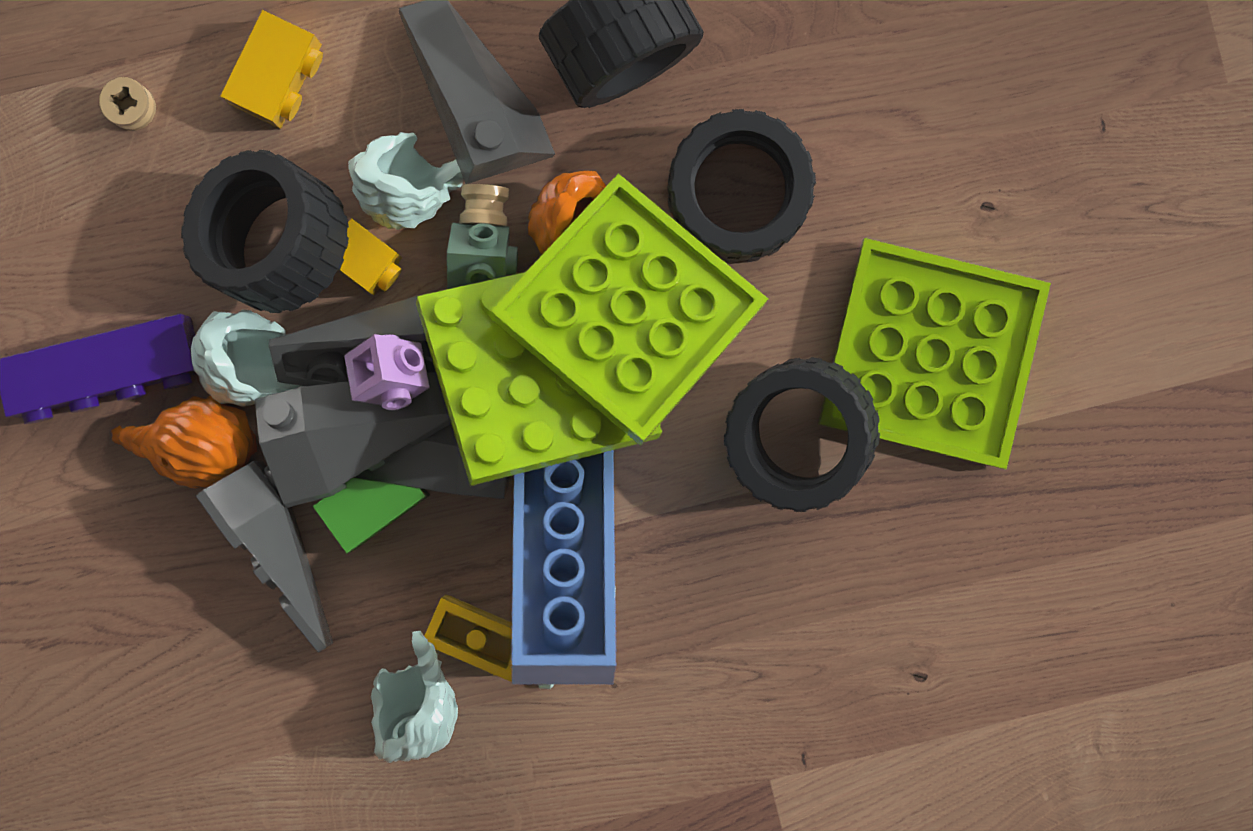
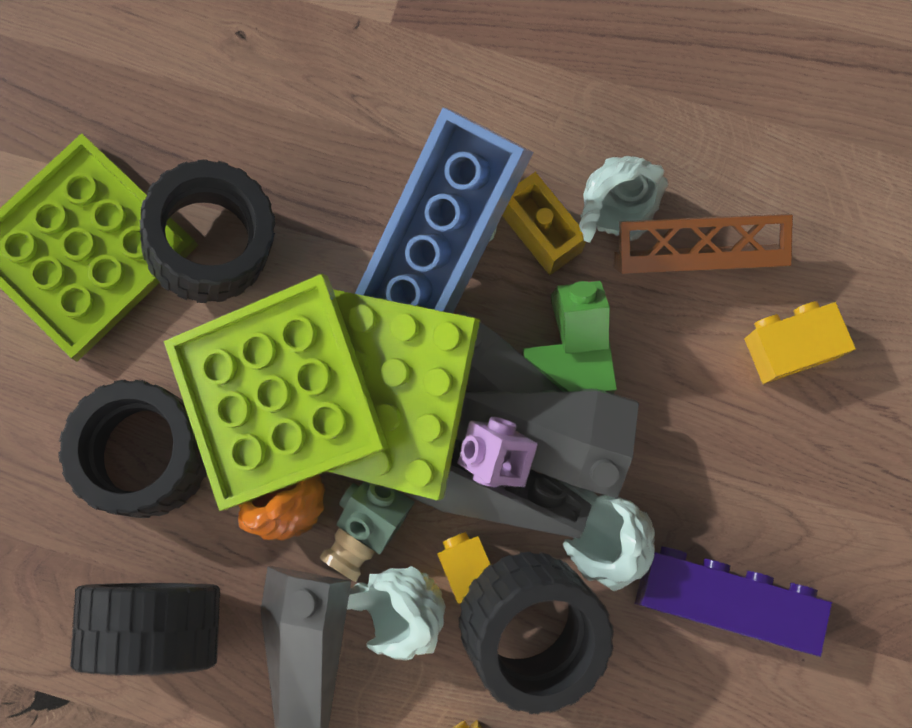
camera: 145 degrees left, 10 degrees down
orange hair [111,395,257,489] -> none
dark grey wedge [196,461,333,653] -> none
none -> bright green slope [551,281,610,354]
none -> dark orange fence [614,213,793,274]
none -> yellow brick [744,301,856,385]

